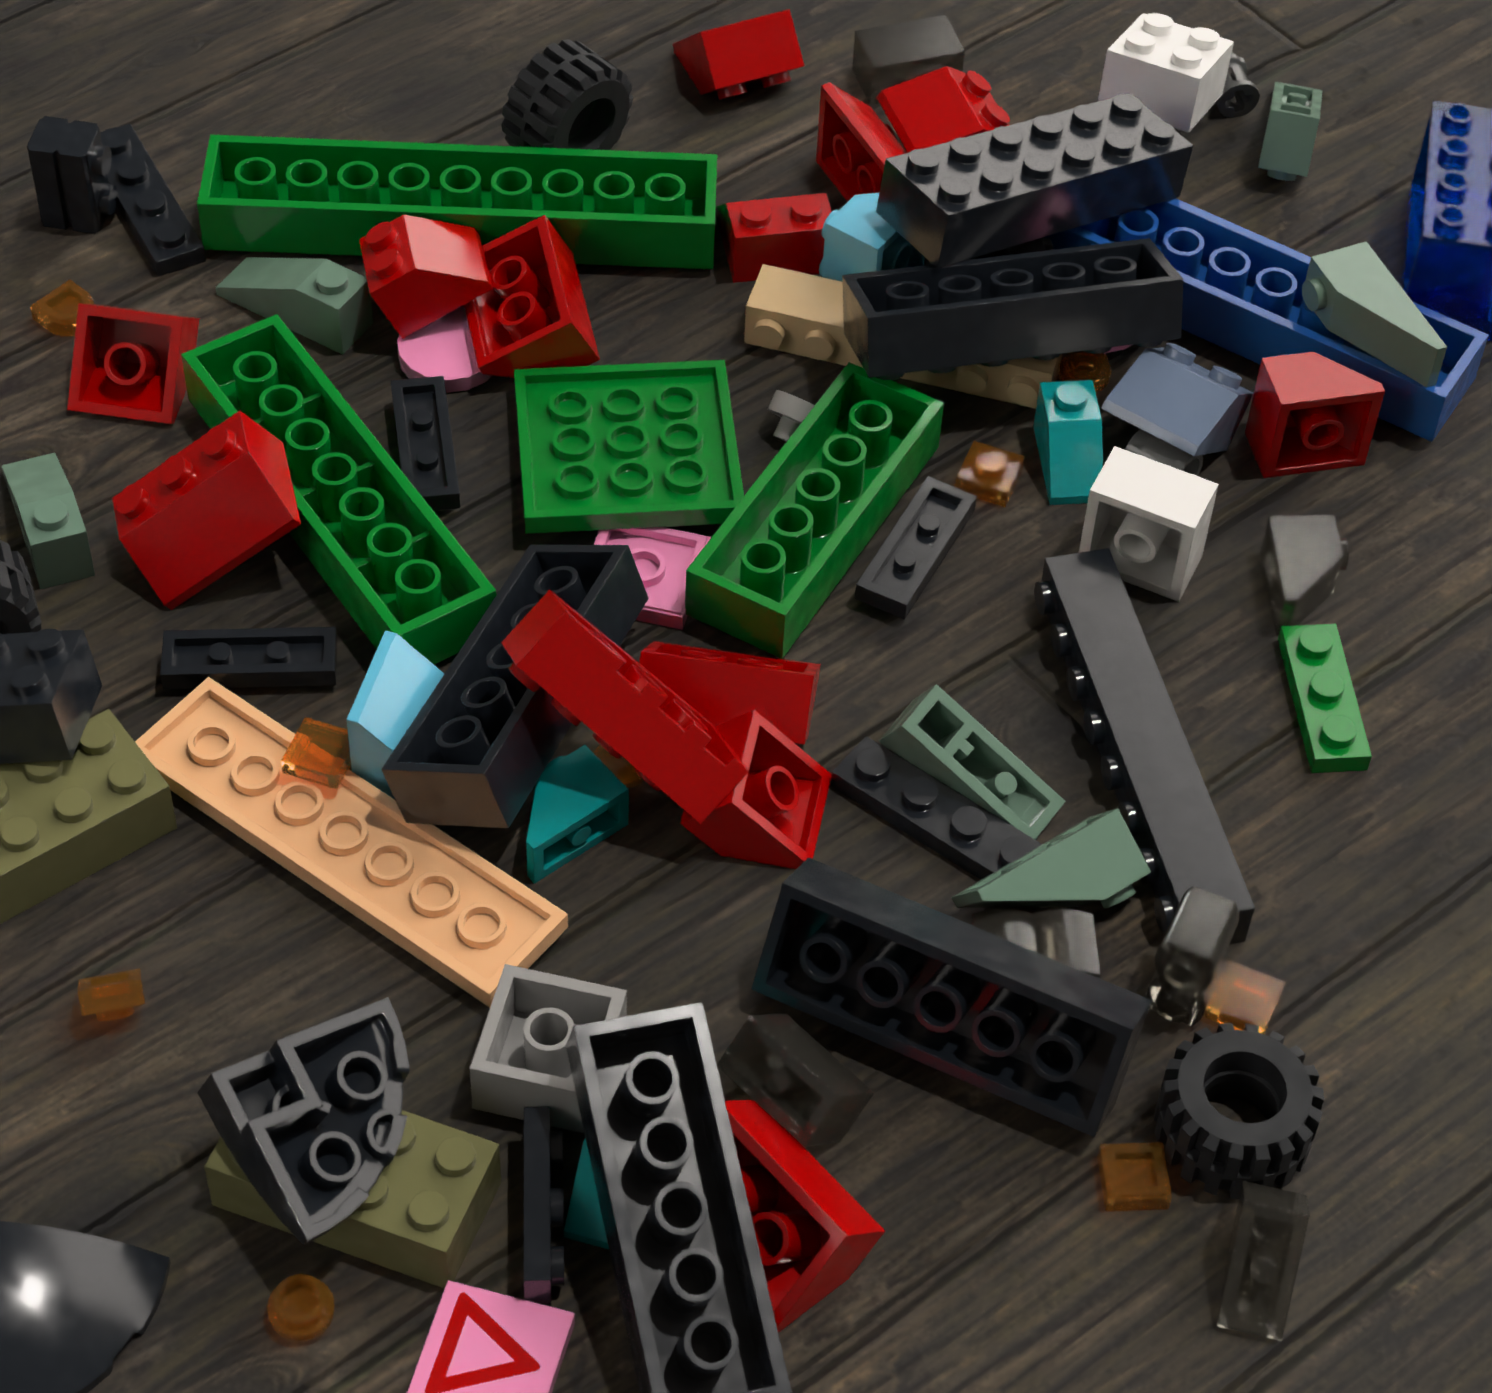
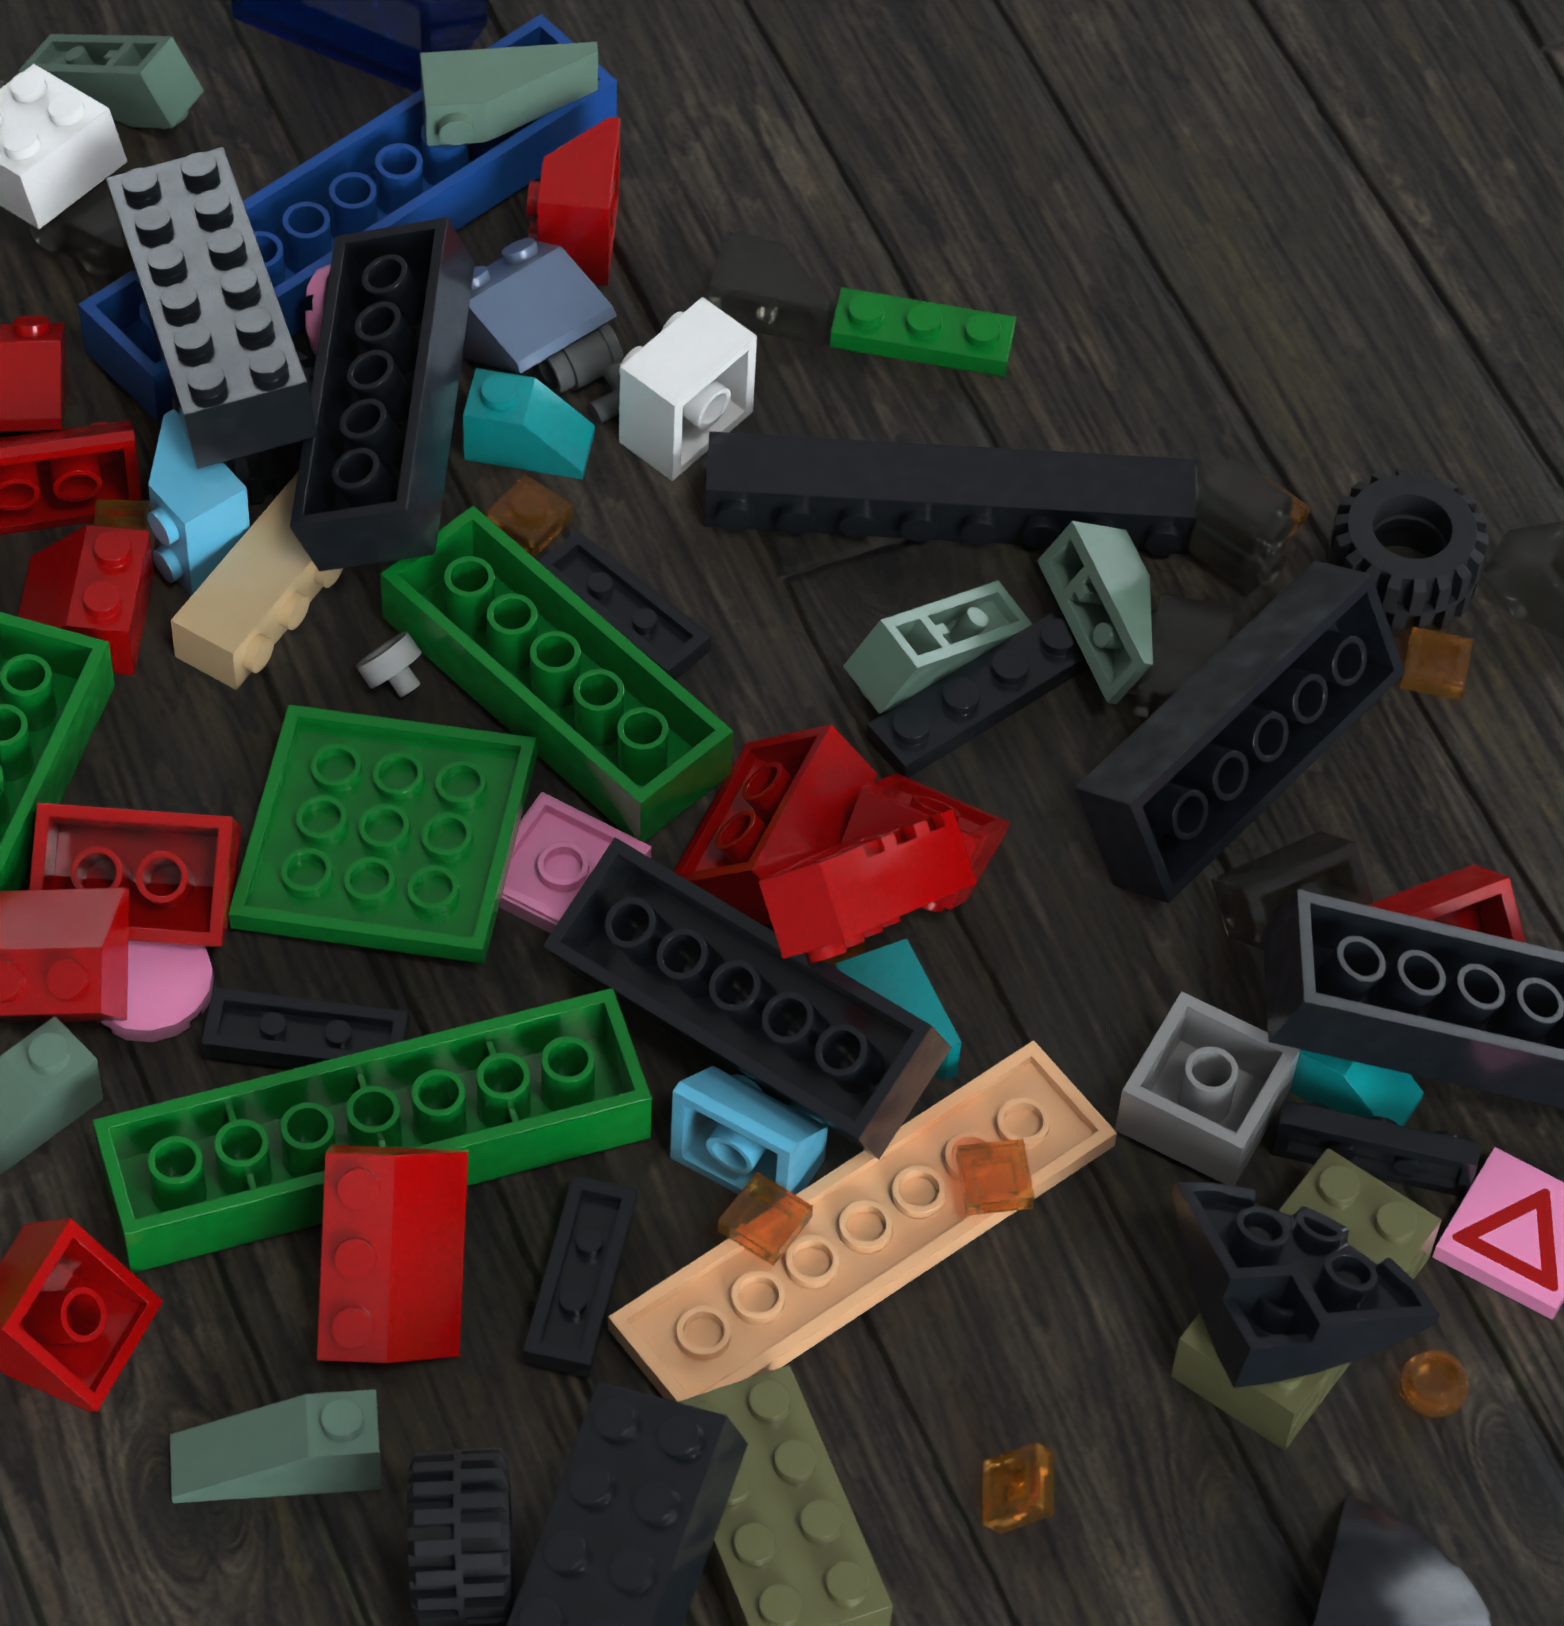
camera: 75 degrees left, 5 degrees up
none -> clear orange tile [956,1139,1035,1216]

